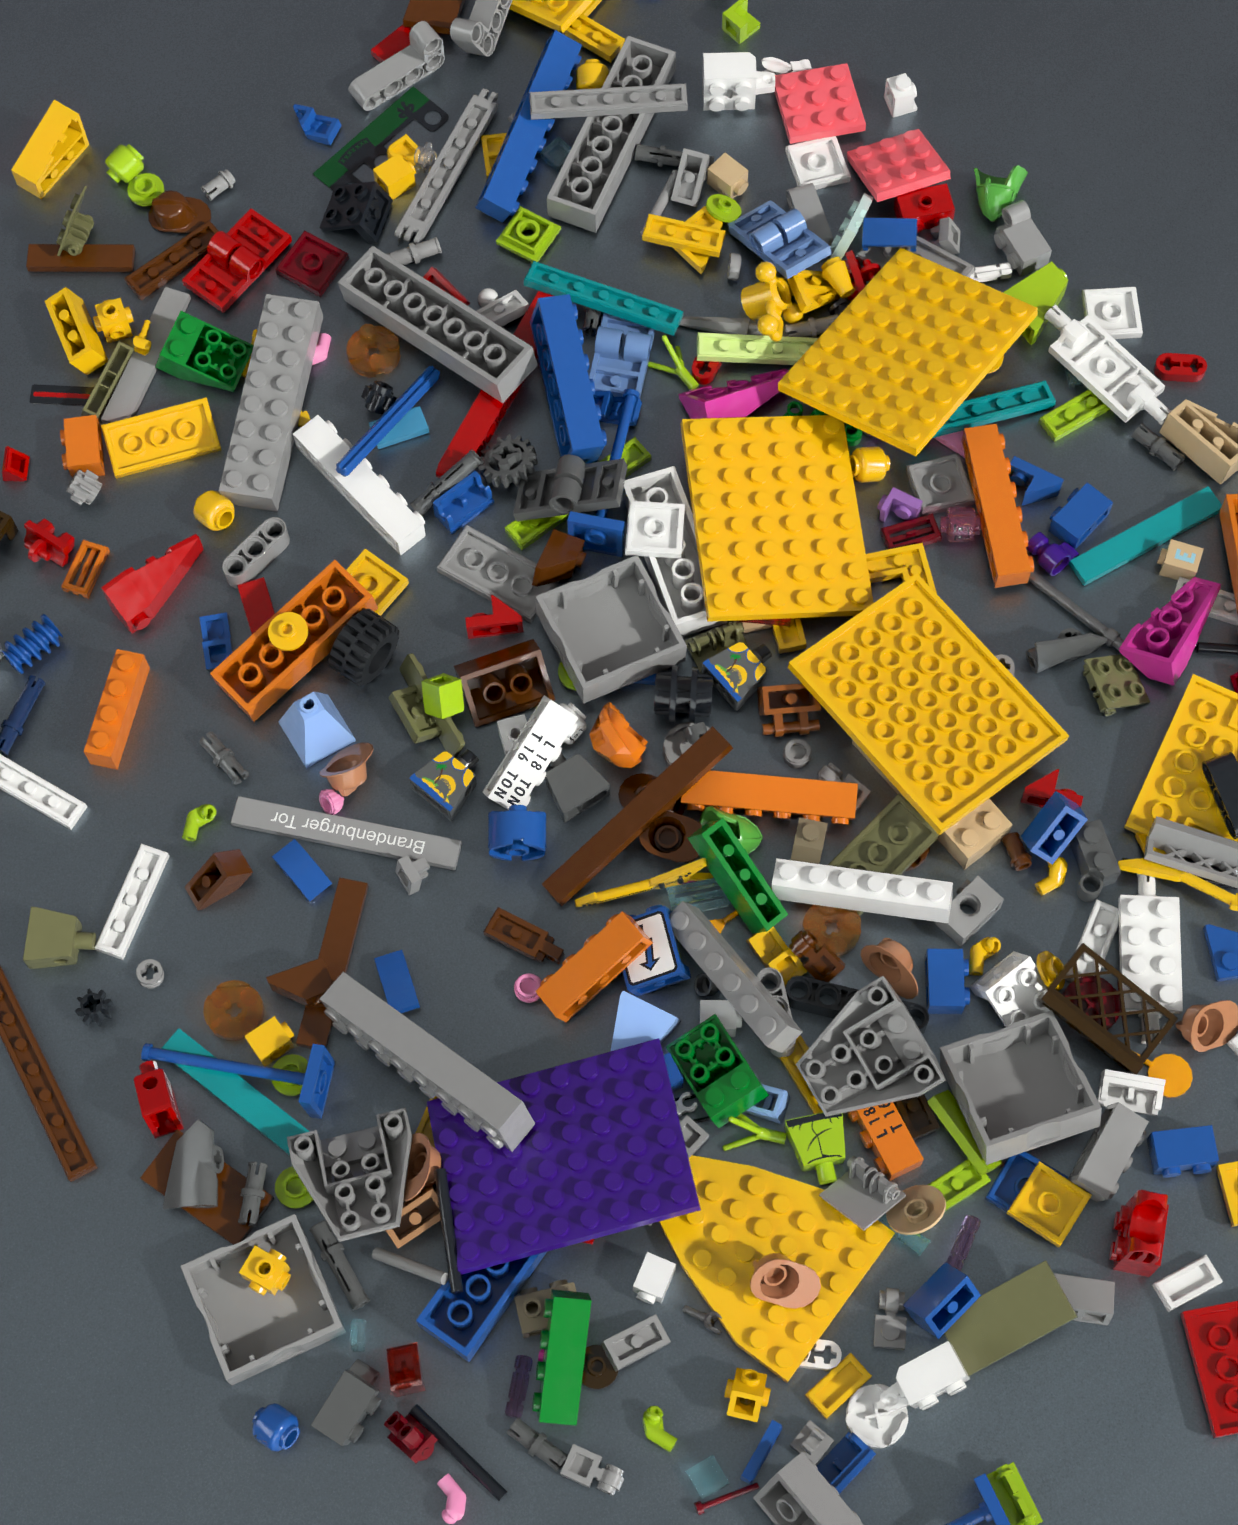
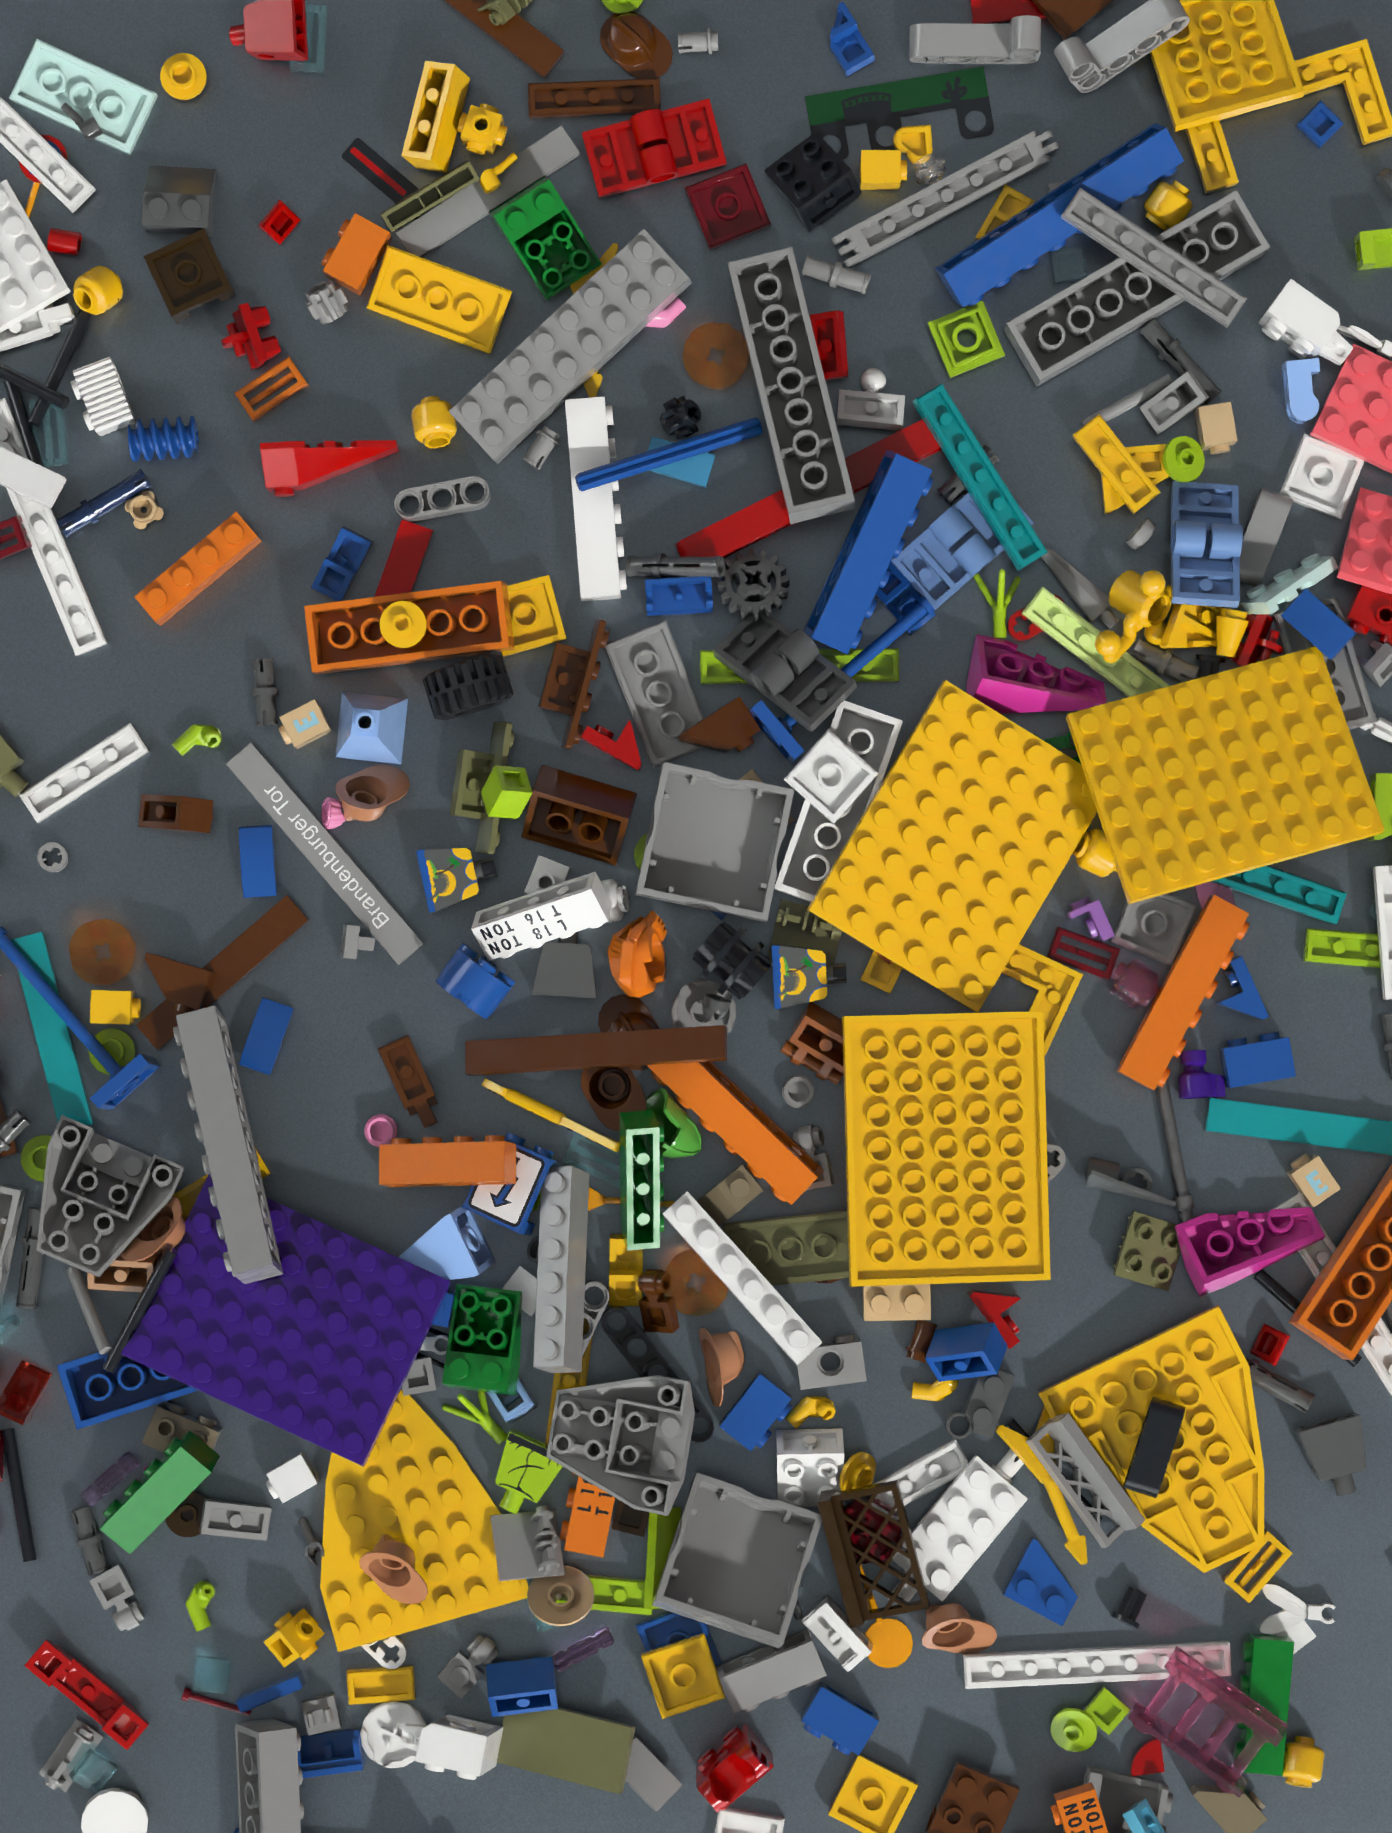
camera: 35 degrees right, 20 degrees up
none -> tan plate [124,490,164,530]
none -> tan brick [278,699,333,749]
none -> light grey pin [522,426,561,470]
none -> reddish brown bracket [538,619,610,749]
none -> light blue leg [1281,358,1320,424]

